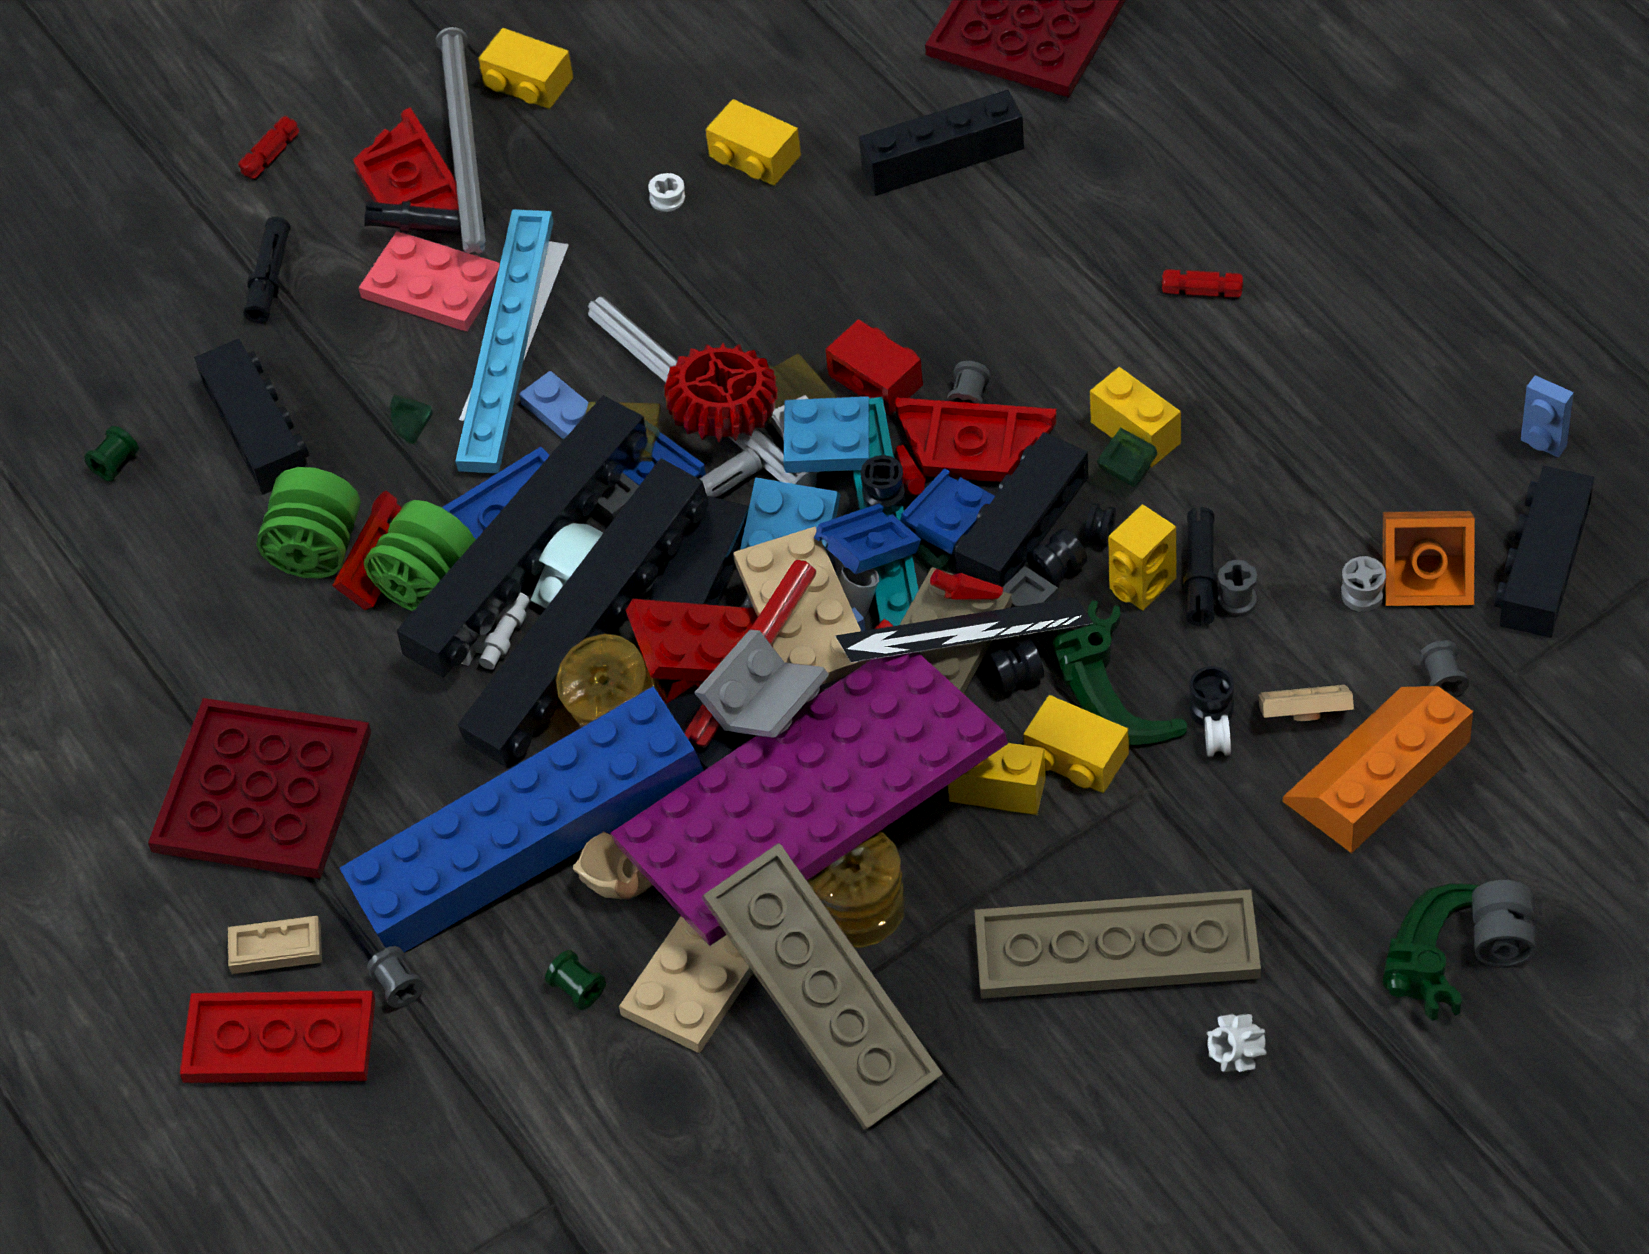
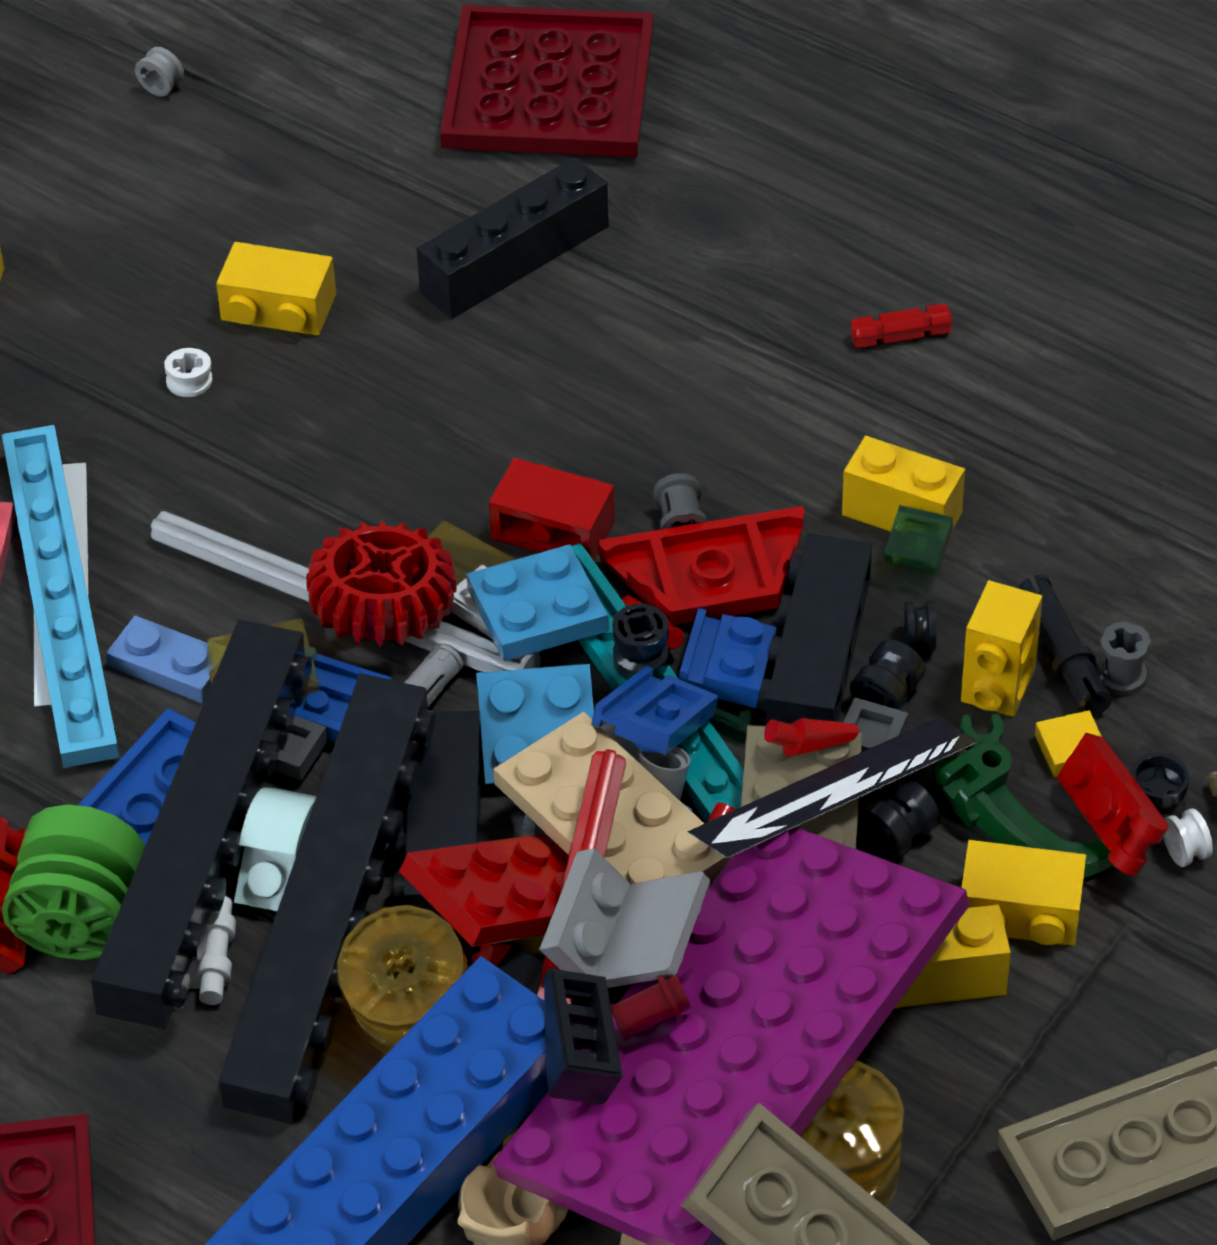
camera: 25 degrees left, 5 degrees down
none -> black slope [544,968,623,1104]
none -> dark red pin [610,974,692,1041]
none -> yellow tile [1035,710,1102,777]
none -> red plate [1056,732,1169,876]

